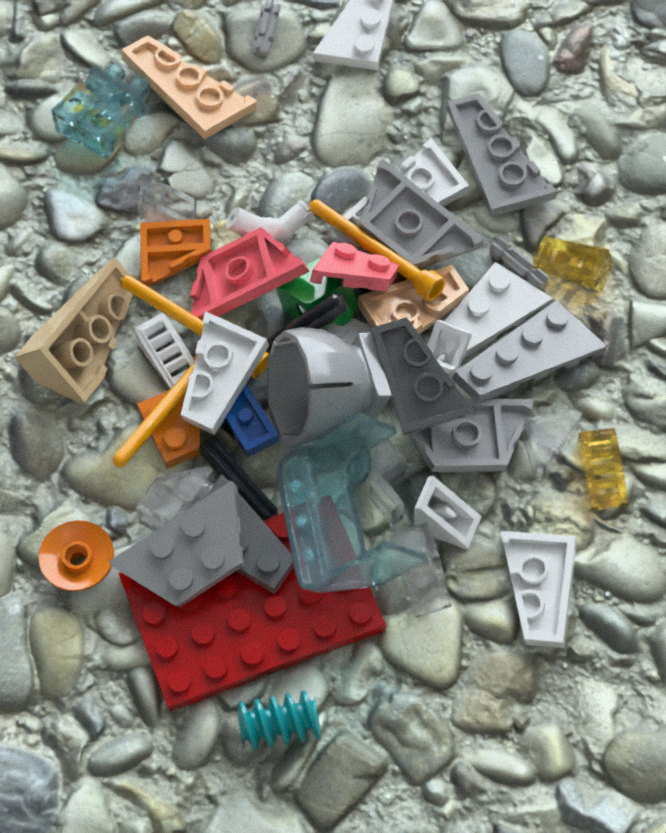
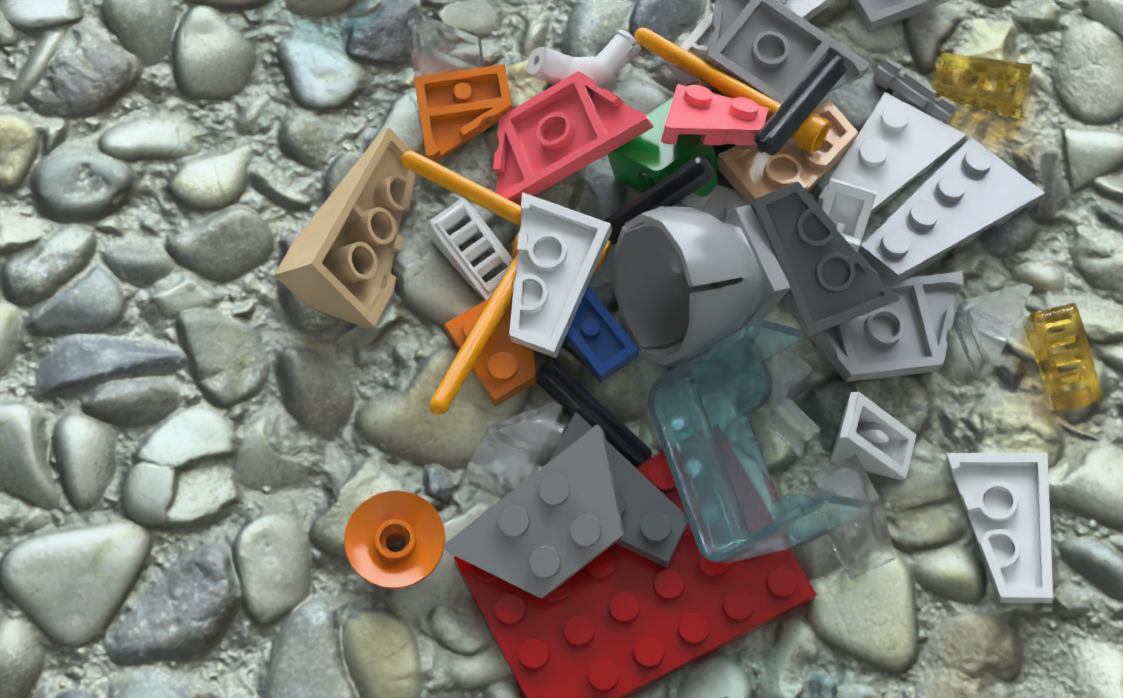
camera: 10 degrees left, 5 degrees up
none -> black axle [754,52,847,156]

